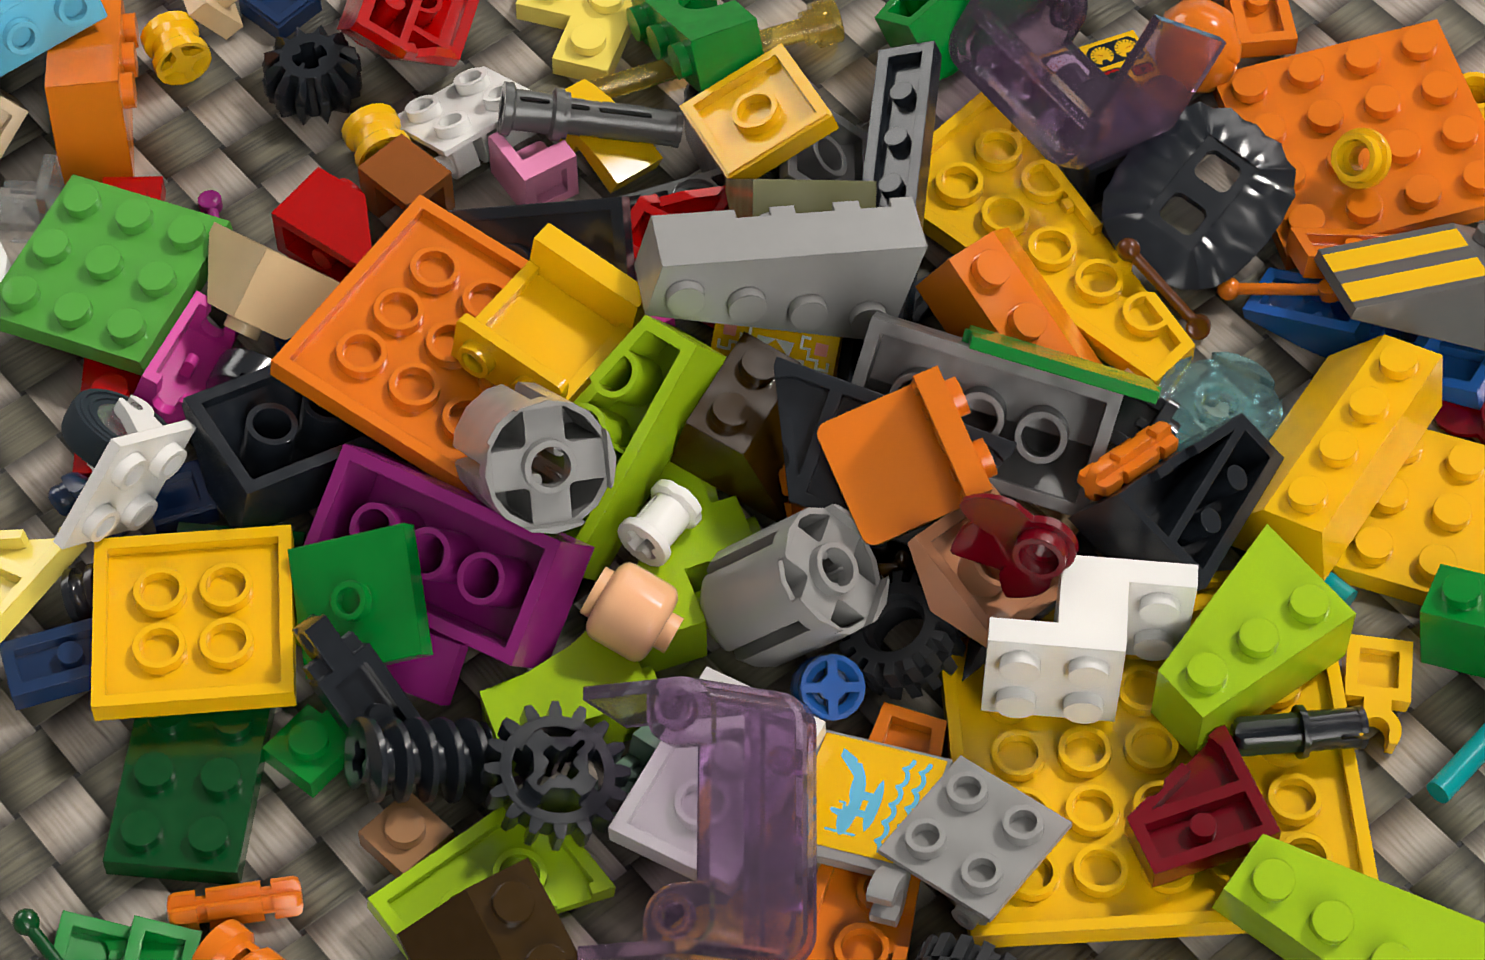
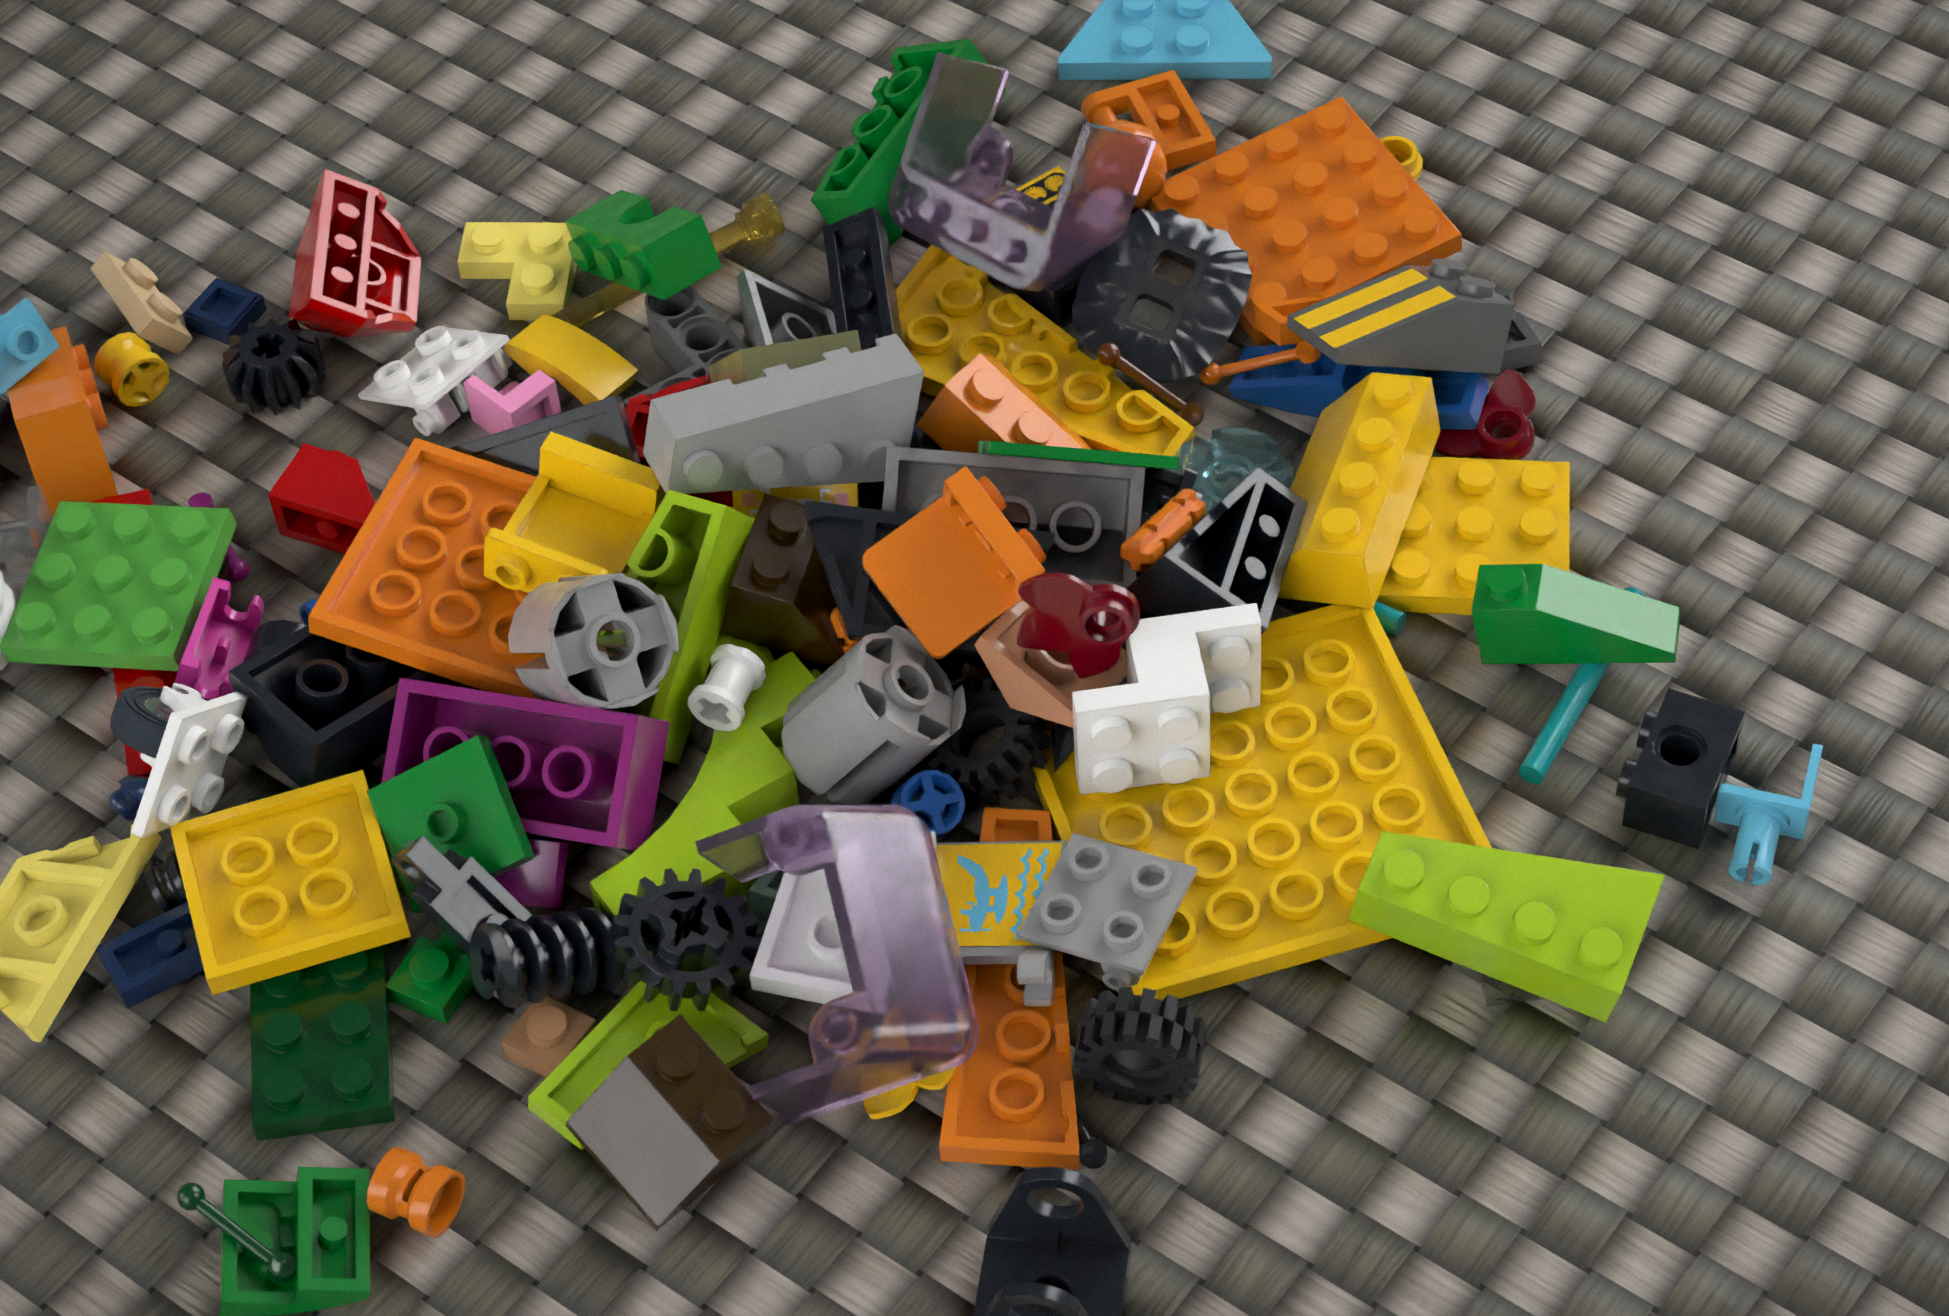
camera: 10 degrees left, 5 degrees down
dark blue tile [152,459,220,534] -> none
orange axle [167,875,304,930] -> none
tan slope [207,222,340,341] -> none
yellow wheel [341,103,411,167] -> none
dark orange panel [357,133,455,218] -> none
dark grey pin [498,81,684,148] -> none
light nougat head [580,562,684,662] -> none
yellow tile [679,43,839,179] -> none
dark red wing [1124,725,1281,888] -> none
lime wedge [1151,524,1356,757] -> none
black axle [1230,705,1369,759] -> none
yellow plate [1331,128,1392,189] -> none
yellow plate [1341,634,1413,754] -> none

